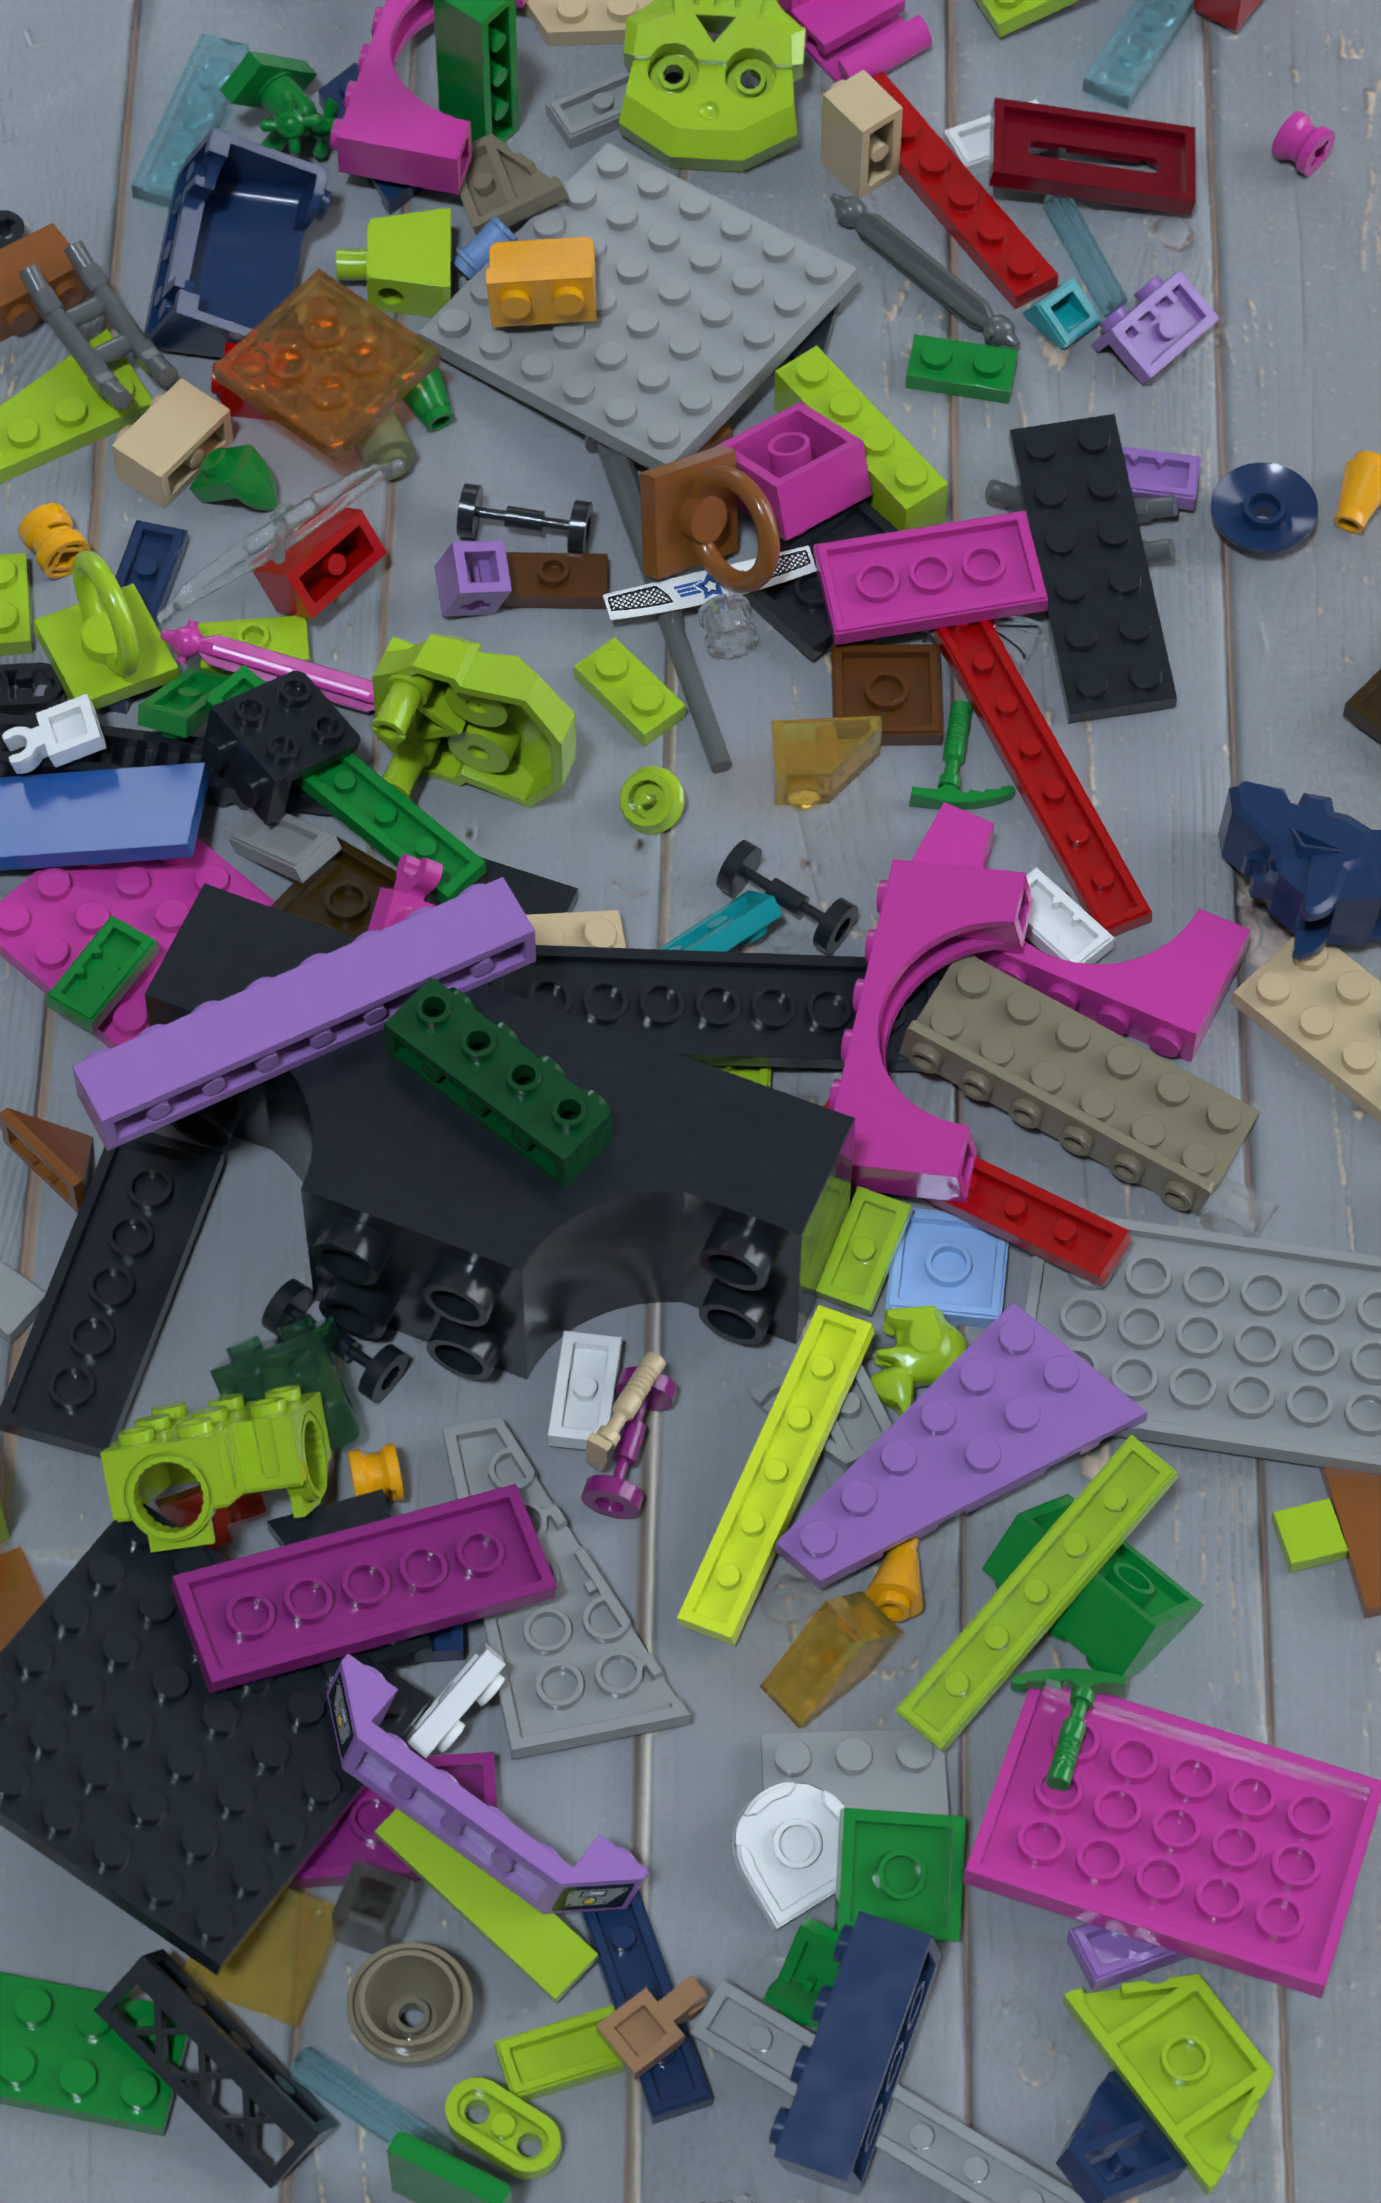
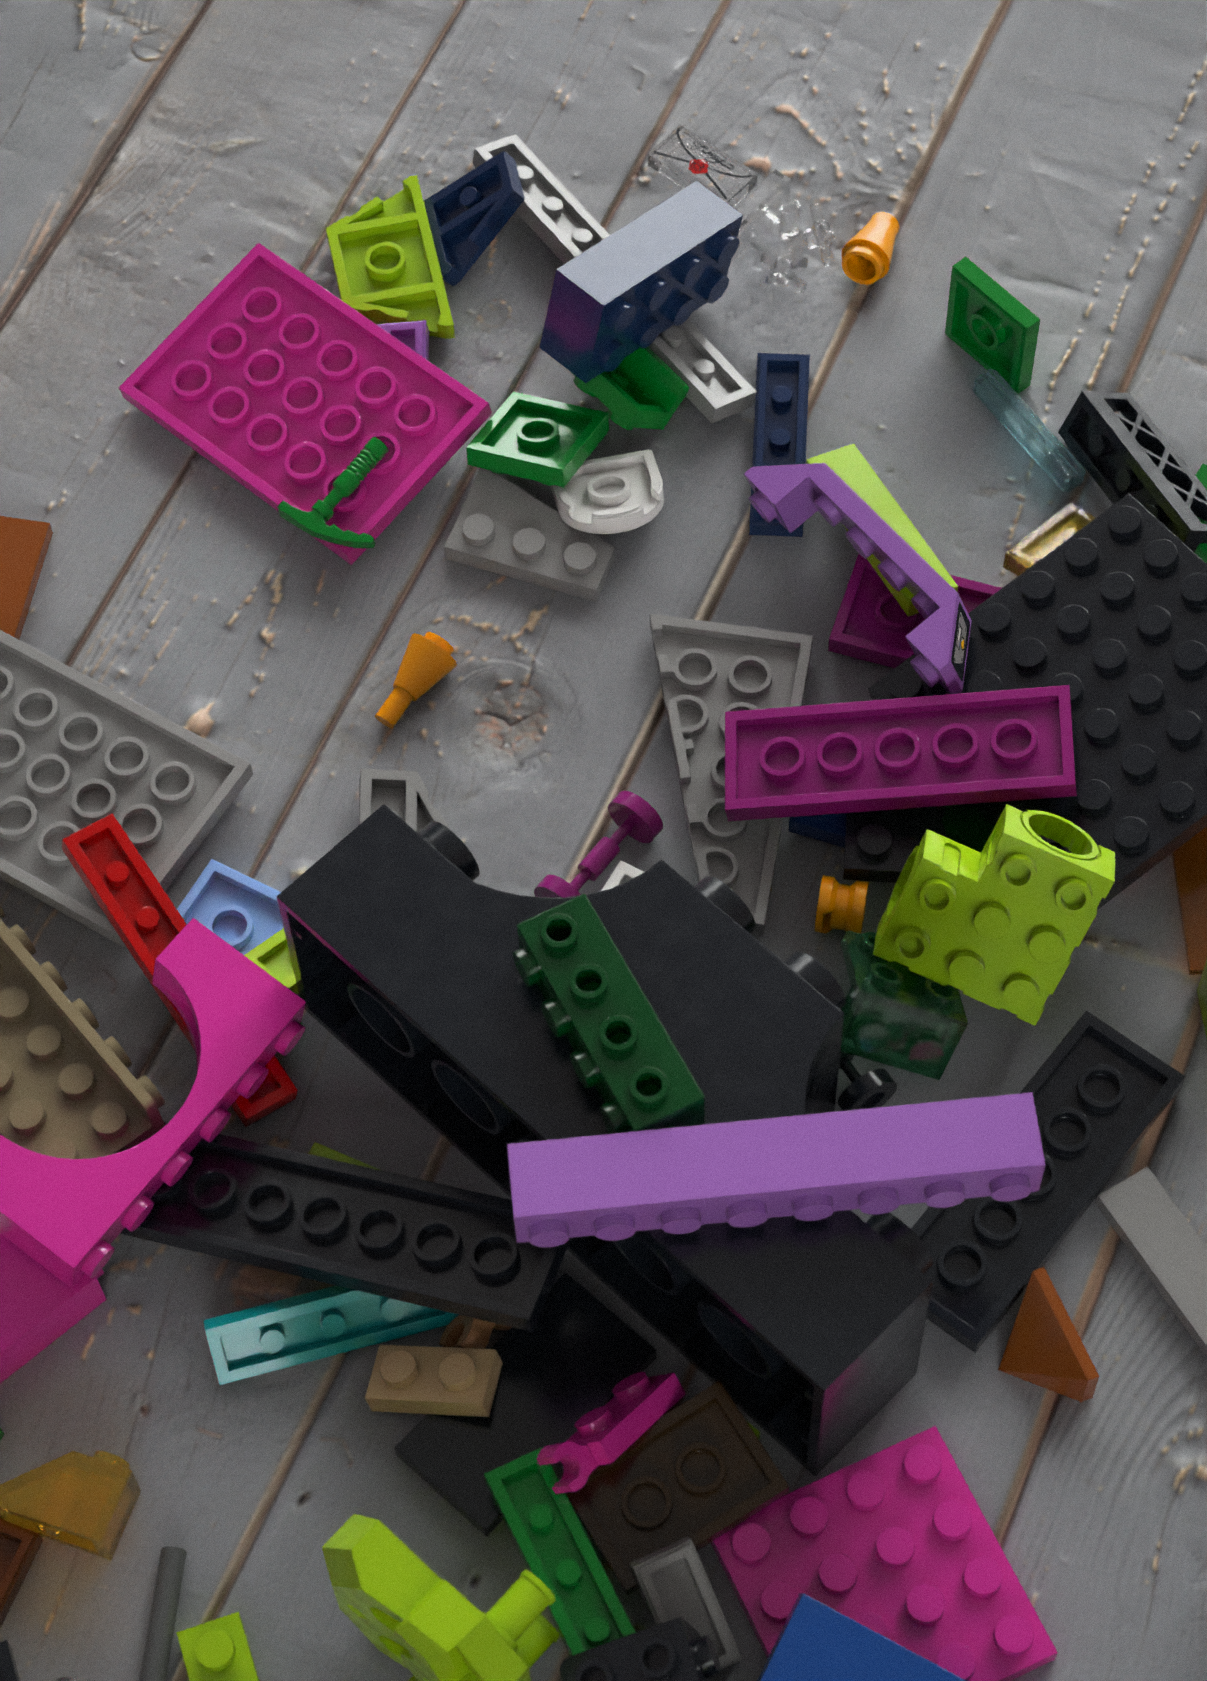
camera: 155 degrees left, 0 degrees up
green plate [45,915,159,1033] -> none
clear smoke brick [331,1860,416,1955] -> none
dark tan piece [347,1942,473,2068] -> none
white plate [405,1642,506,1758] -> none
lime plate [445,2077,561,2180] -> none
lime tile [494,2005,626,2102] -> none
tan piece [586,1351,666,1472] -> none
medium nougat plate [596,1975,708,2080] -> none
lime hat [619,766,685,834] -> none
neon yellow plate [677,1305,875,1646] -> none
black wheel [716,840,858,954] -> none
clear yellow slope [759,1591,902,1729] -> none
medium lavender wing [775,1302,1147,1589] -> none
lime animal [870,1306,968,1417] -> none
lime tile [895,1434,1179,1753] -> none
green slope [982,1494,1203,1678] -> none
lime tile [1271,1498,1348,1573] -> none

